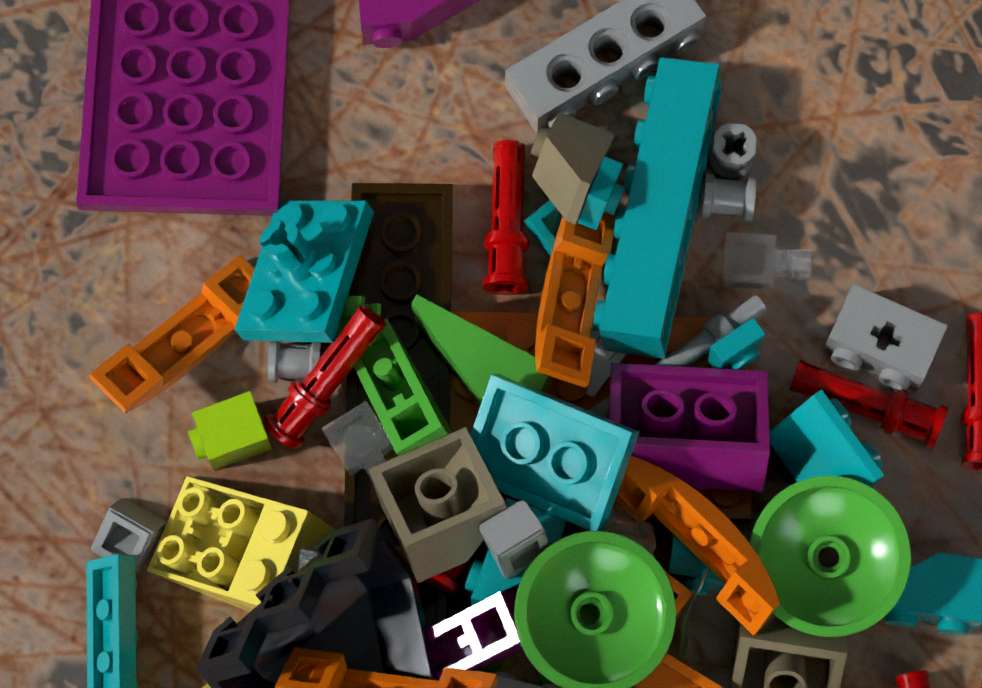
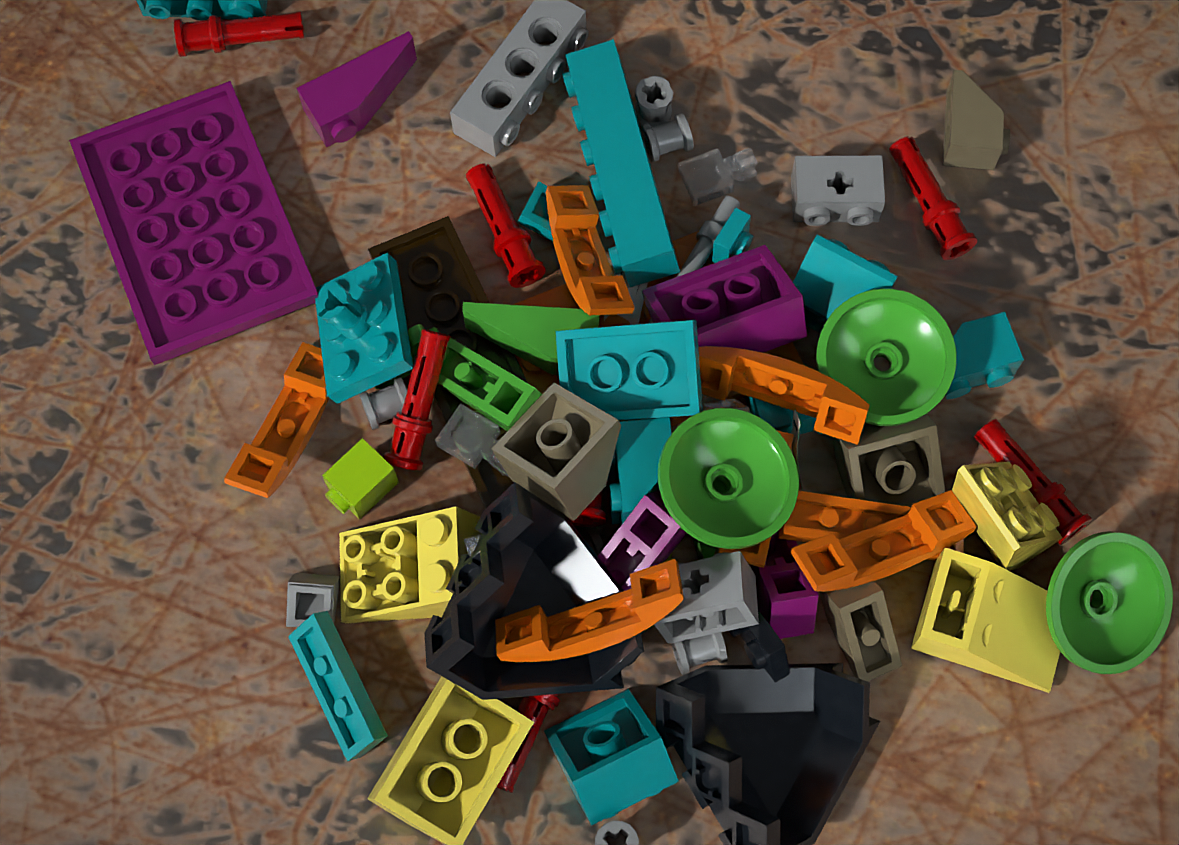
camera: 25 degrees left, 5 degrees down
light grey slope [479,501,549,579] -> none
dark tan slope [531,112,615,224] -> none
teal plate [578,156,625,231] -> none
red pin [789,359,949,450] -> none

